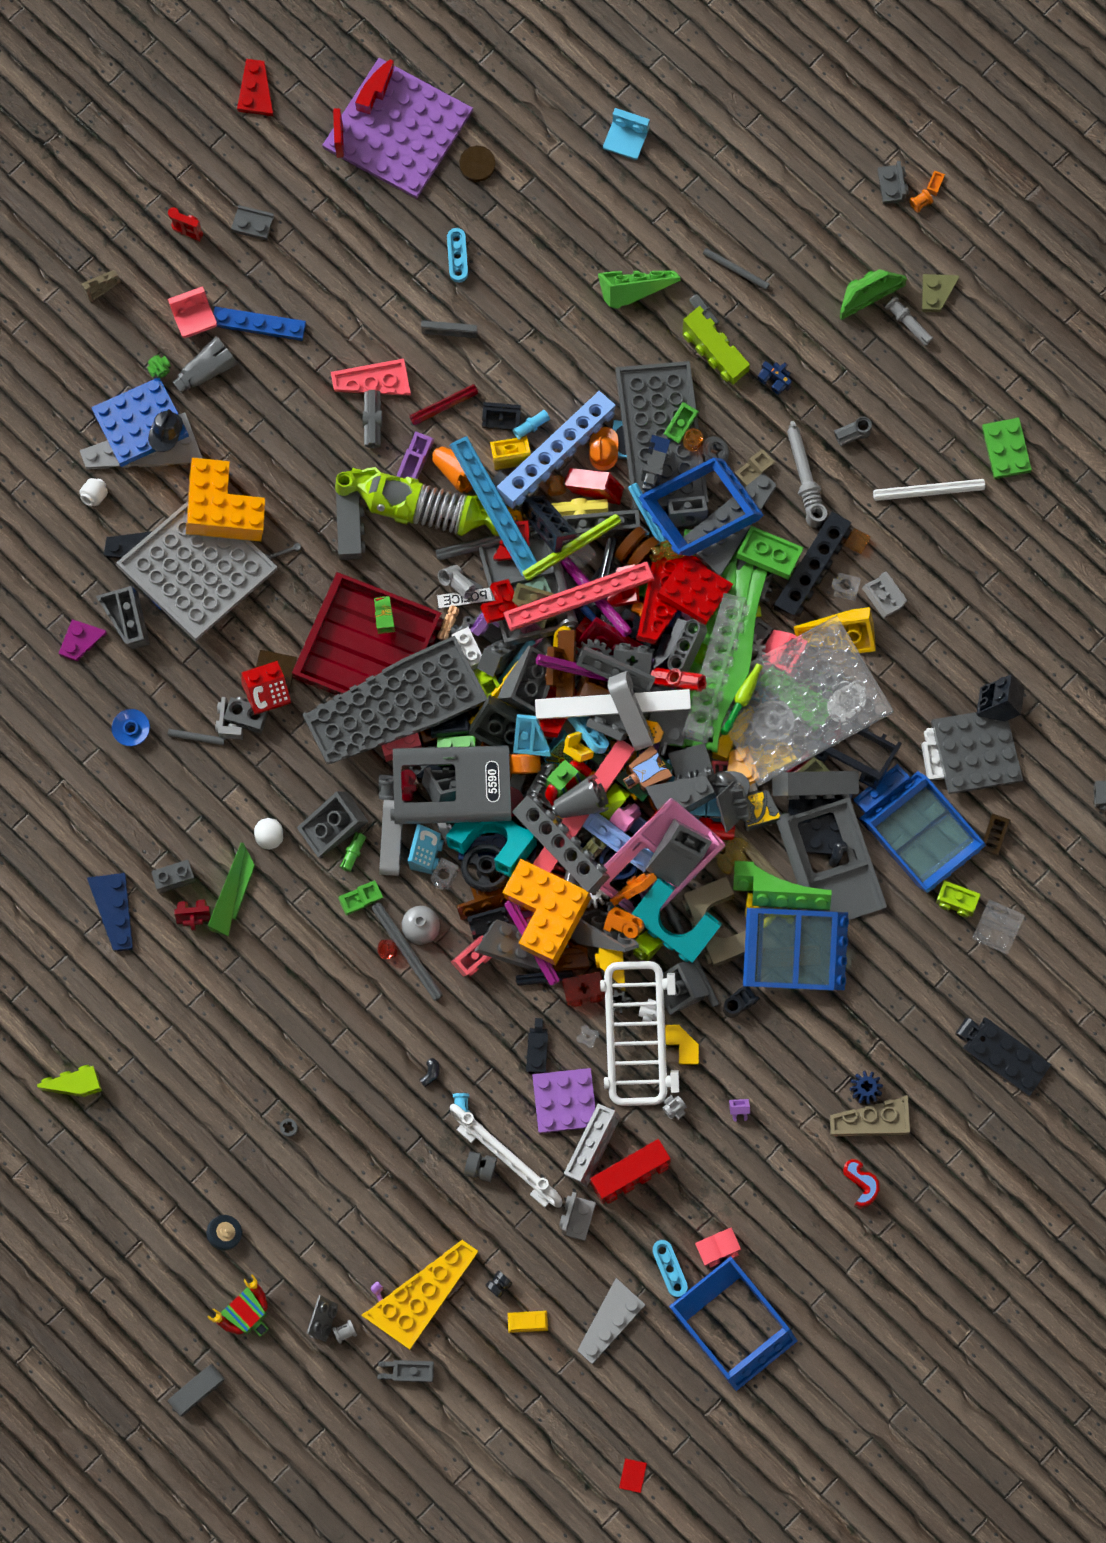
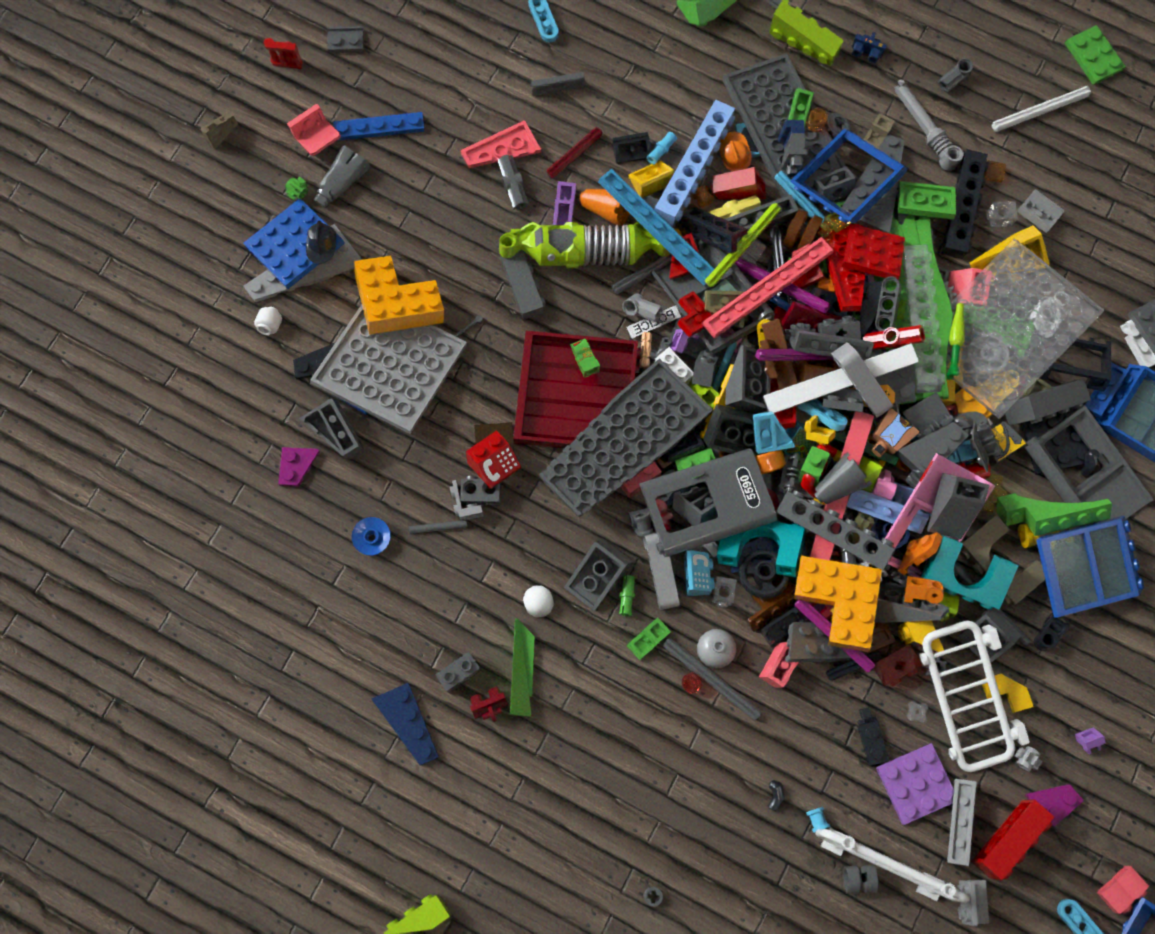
camera: 20 degrees left, 0 degrees up
white gear [638,999,657,1022] -> none
none -> magenta wing [1025,784,1084,827]

